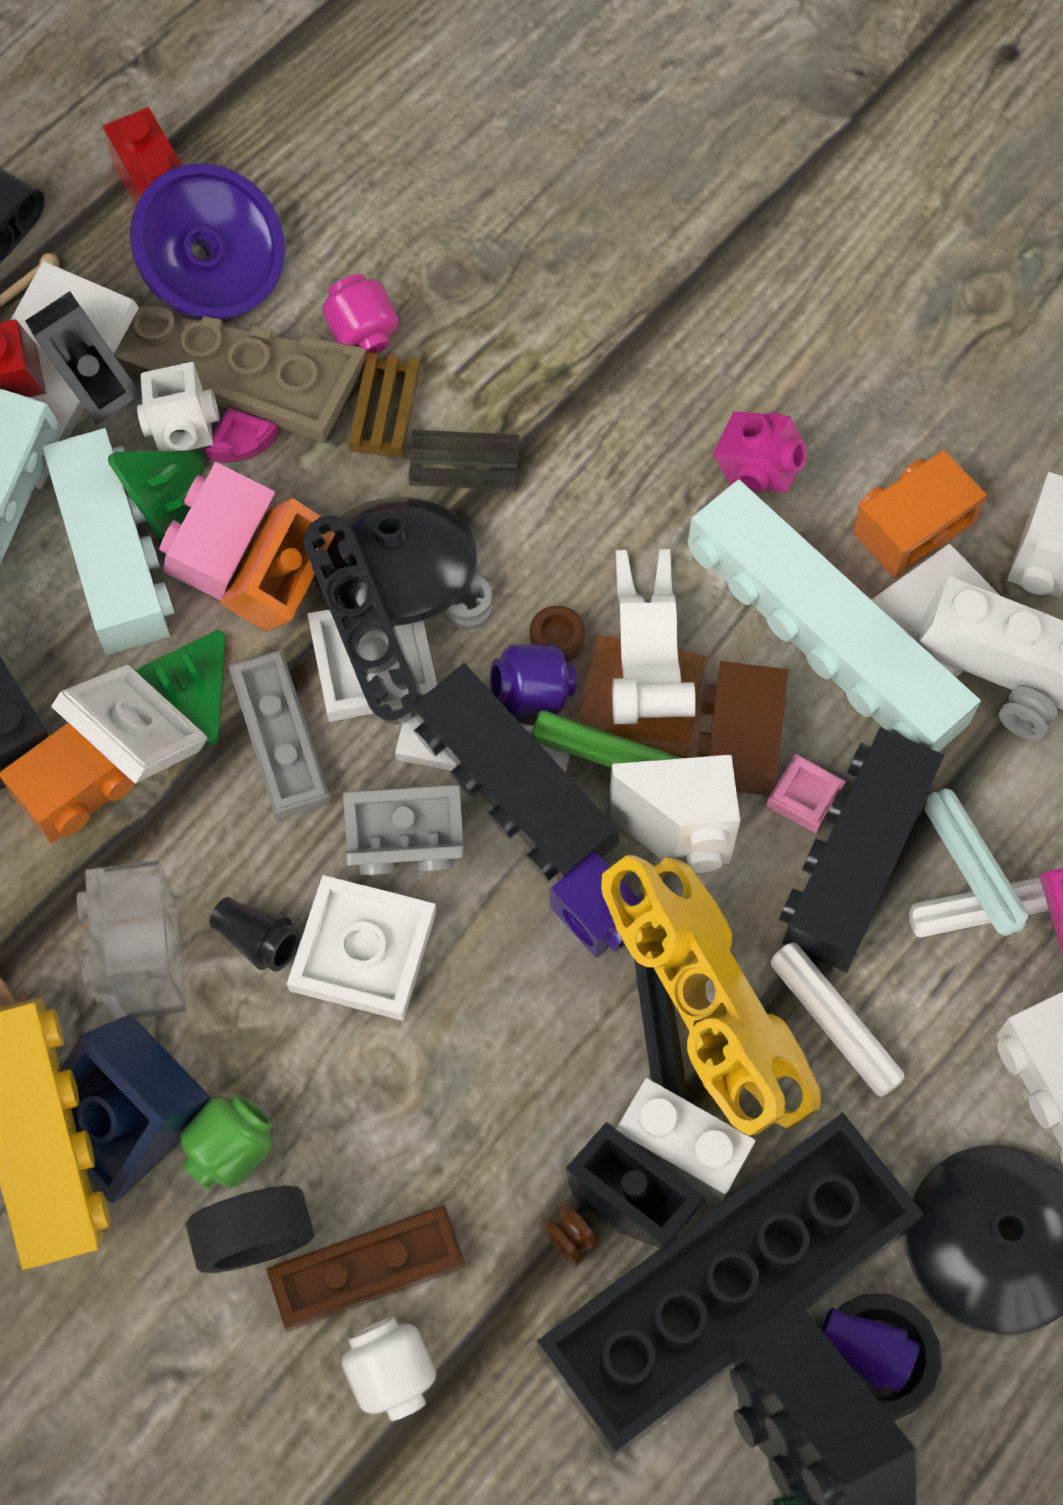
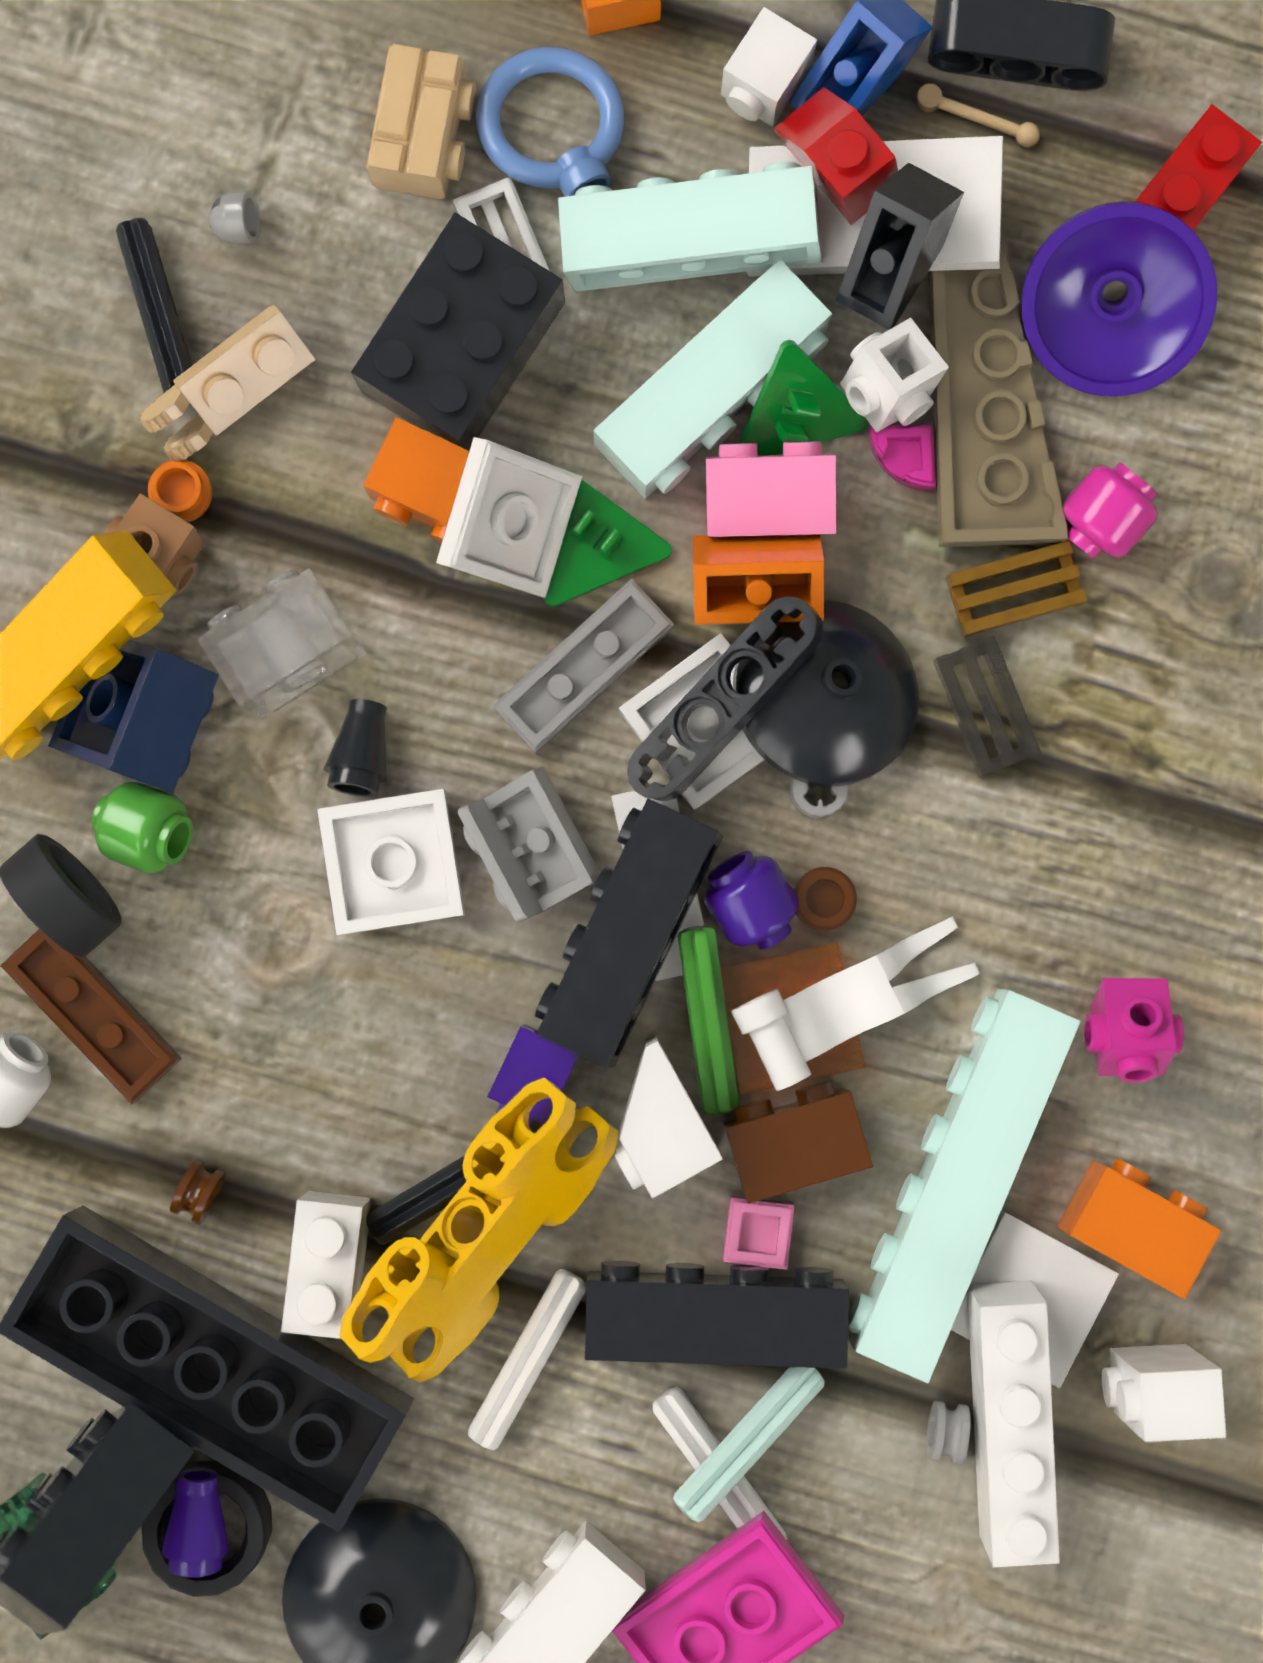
camera: 65 degrees right, 20 degrees up
black slope [565,1122,705,1250] -> none

